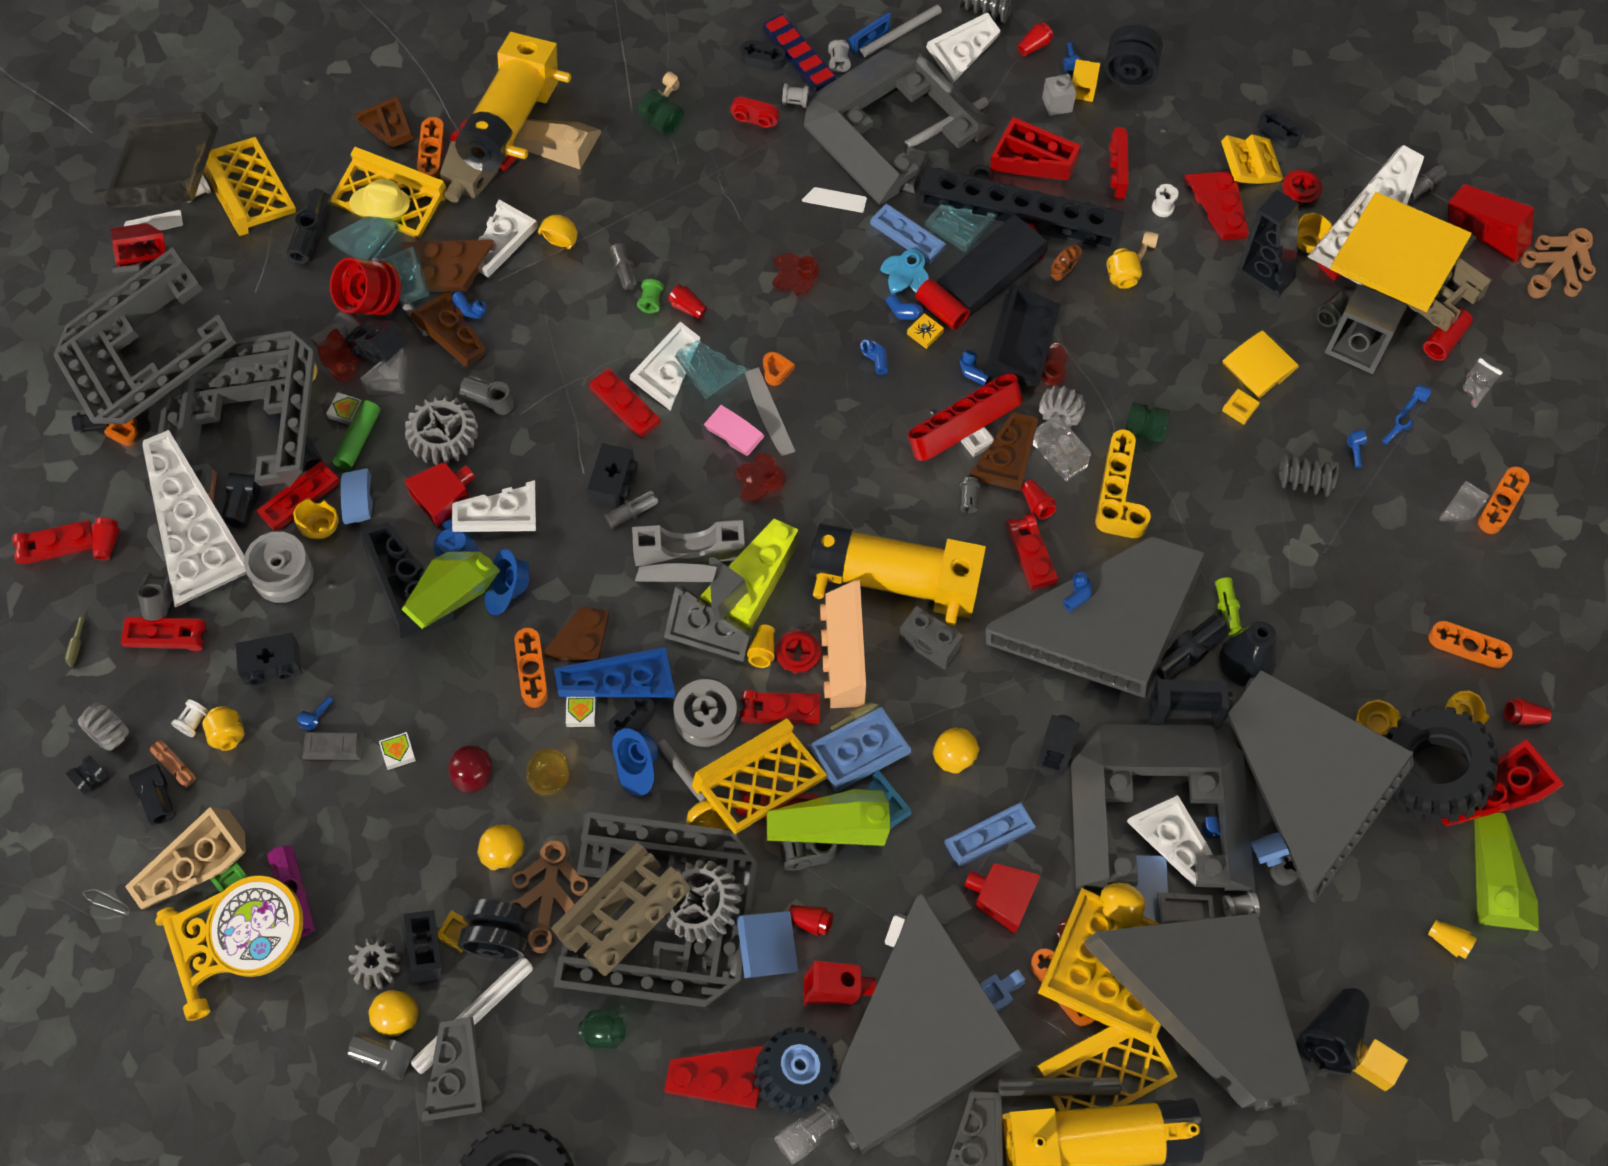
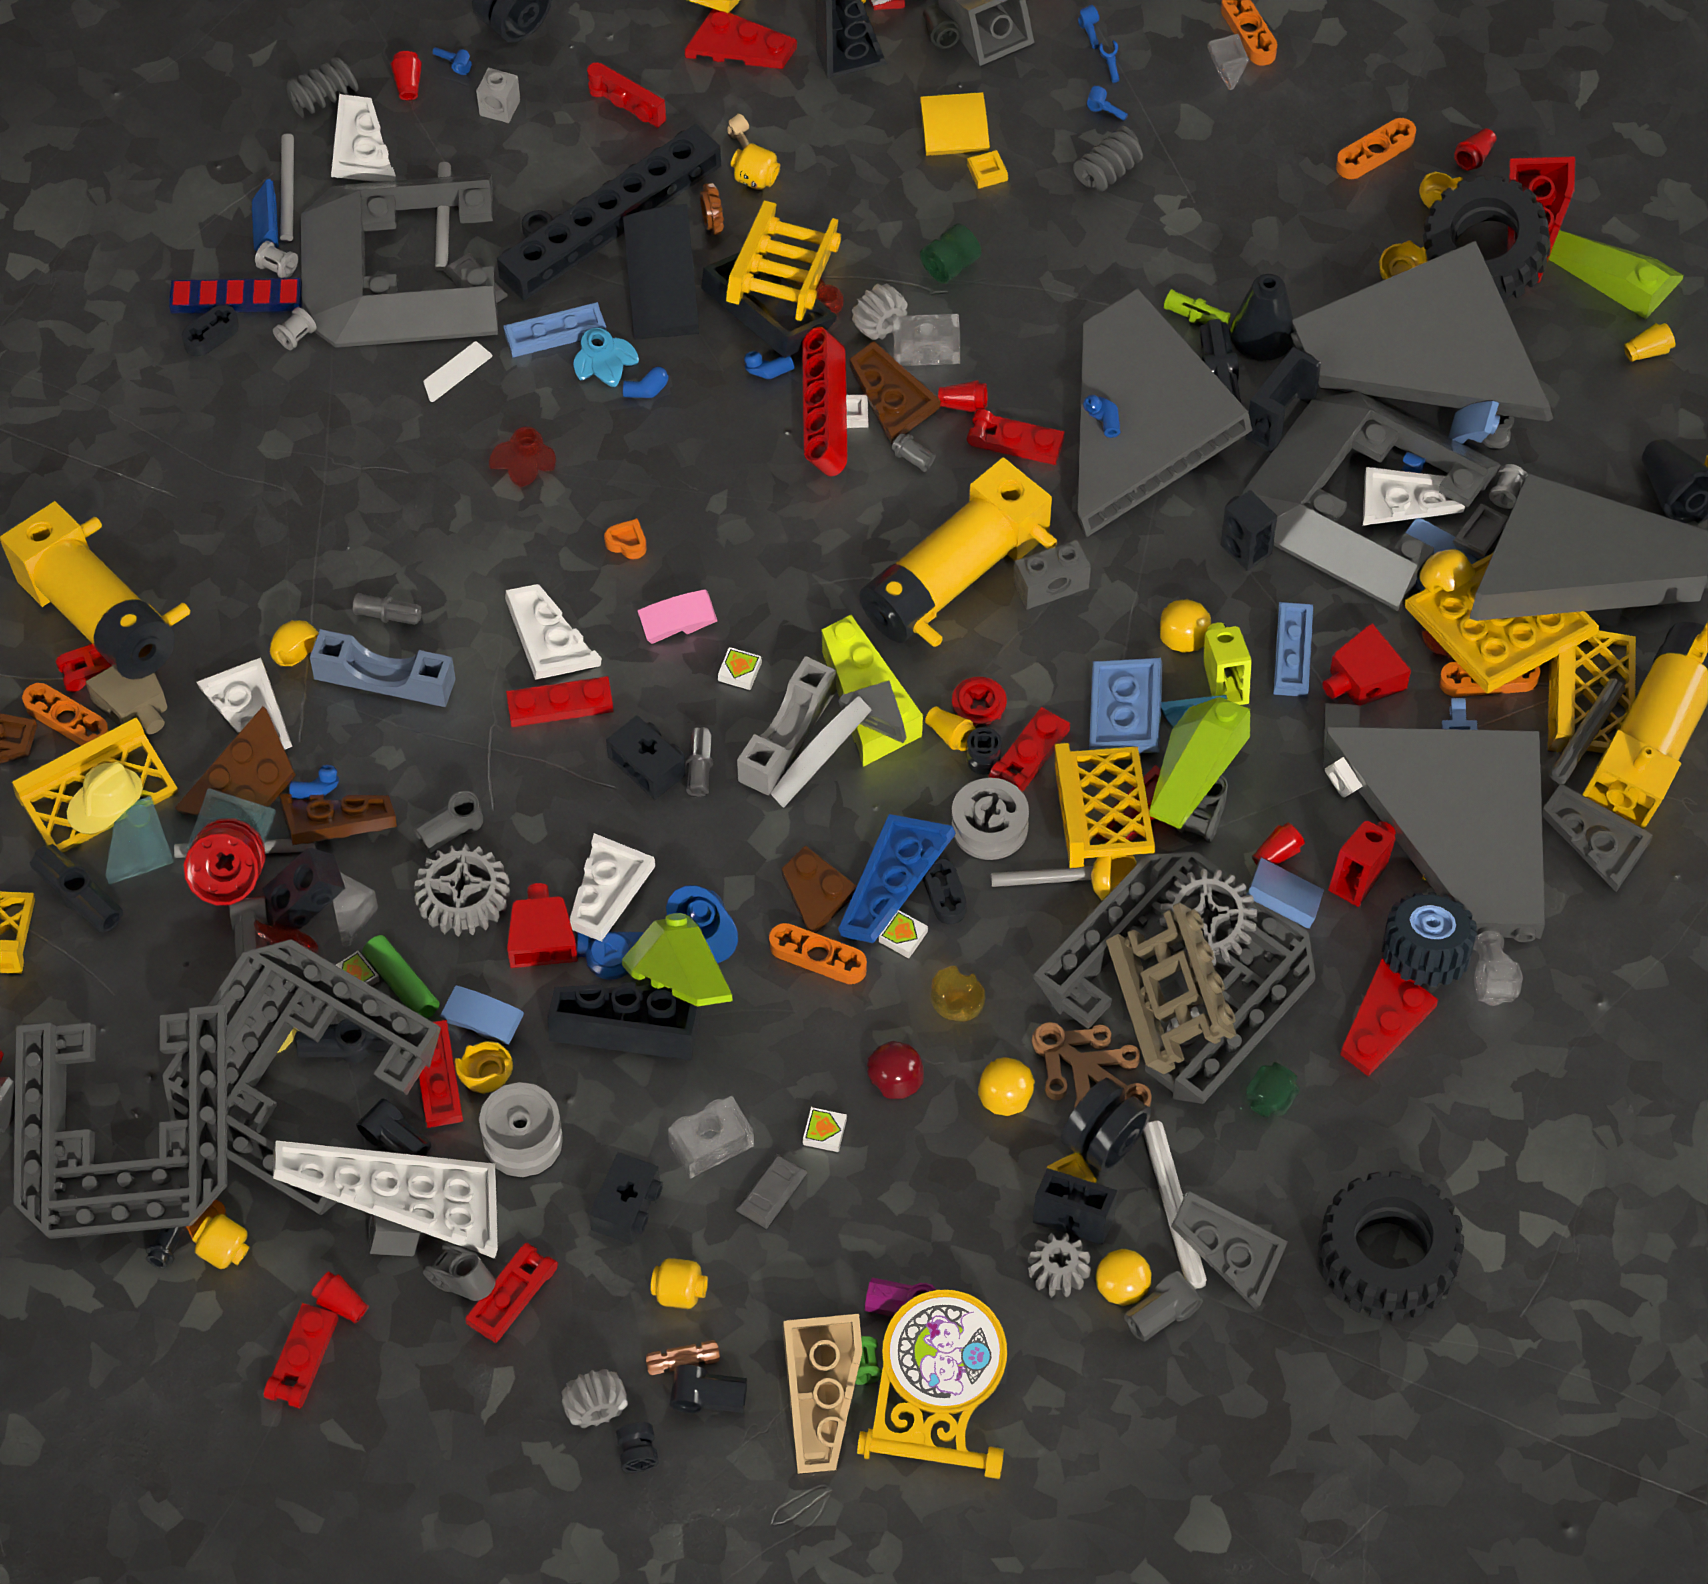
camera: 55 degrees left, 5 degrees down
olive piece [65,617,85,668] -> none
white bush [171,699,209,737] -> none
blue hand [297,697,334,730] -> none
tan wedge [514,119,601,170] -> none
blue piece [612,728,658,797] -> none
clear green wheel [637,89,684,136] -> none
bright green bush [637,279,665,314] -> none
tan hand [658,71,680,106] -> none
dark grey wing [664,583,752,662] -> none
red cone [668,284,707,320] -> none
clear light blue wing [675,340,747,399] -> none
red plate [730,97,780,128] -> none
clear red plate [734,453,786,500] -> none
light grey sticker [744,367,795,456] -> none
light nougat slope [820,581,866,708] -> none
olive piece [830,702,880,732] -> none
blue arm [860,339,888,375] -> none
yellow tile [907,313,944,349] -> none
red pin [915,278,970,330] -> none
clear light blue wing [925,205,995,252] -> none
red wedge [990,117,1081,180] -> none
yellow brick [1072,59,1100,102] -> none
yellow beam [1095,430,1151,538] -> none
white bush [1152,184,1179,217] -> none
none -> yellow head [192,1214,250,1269]
none -> sand blue arch [310,629,456,707]
none -> clear brick [668,1096,754,1179]
none -> tile [718,647,762,690]
none -> yellow fence [726,200,841,321]
none -> black wheel [966,727,1002,775]
none -> neon yellow torso [1204,622,1251,705]

